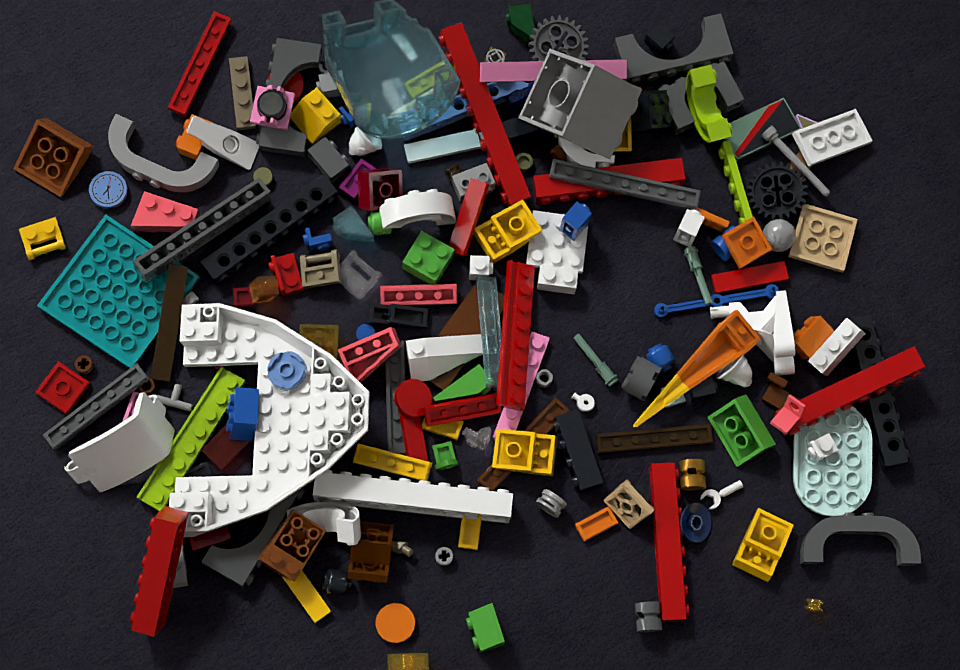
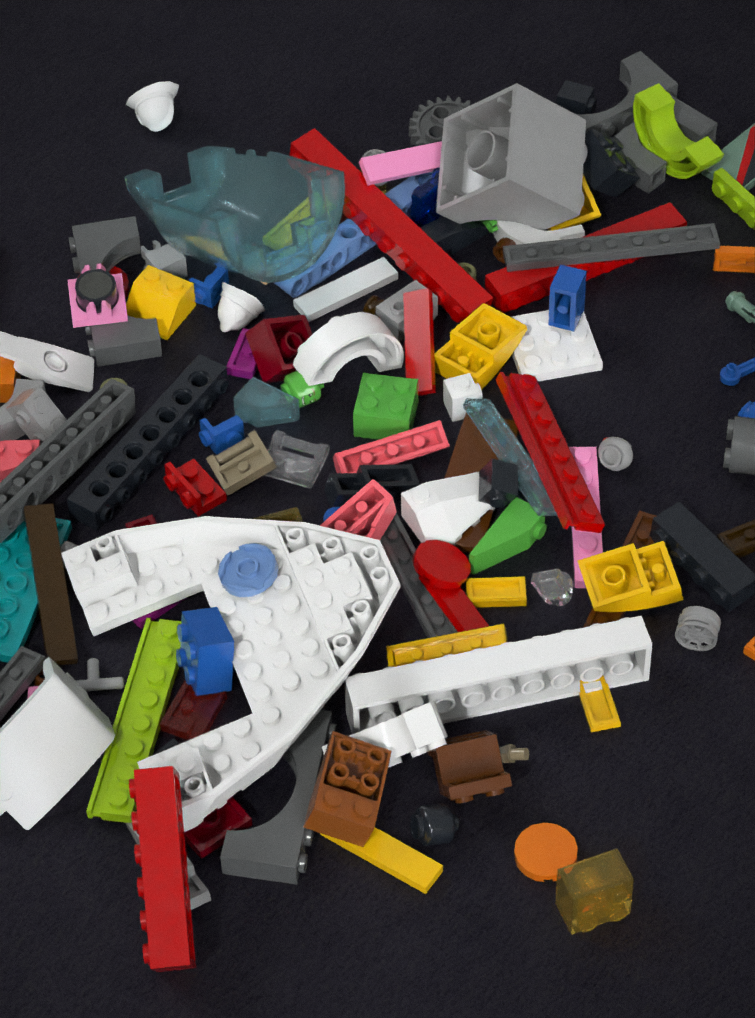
camera: 10 degrees left, 25 degrees down
dark tan plate [229,56,256,130] -> none
clear orange brick [249,276,279,303] -> none
dark grey brick [308,137,350,184] -> none
red plate [424,393,502,427] -> none
bright green tile [432,441,459,470] -> none
light grey bush [435,547,453,566] -> none
bright green slope [466,603,505,653] -> none
dark green slope [505,4,535,43] -> none
light grey axle [535,369,553,388] -> none
white brick [537,265,578,294] -> none
white piece [572,393,595,412] -> none
sand green pin [573,334,618,387] -> none
white brick [673,209,704,247] -> none
none -> light grey brick [6,386,67,445]
none -> black brick [478,458,518,508]
none -> light grey animal [598,437,633,471]

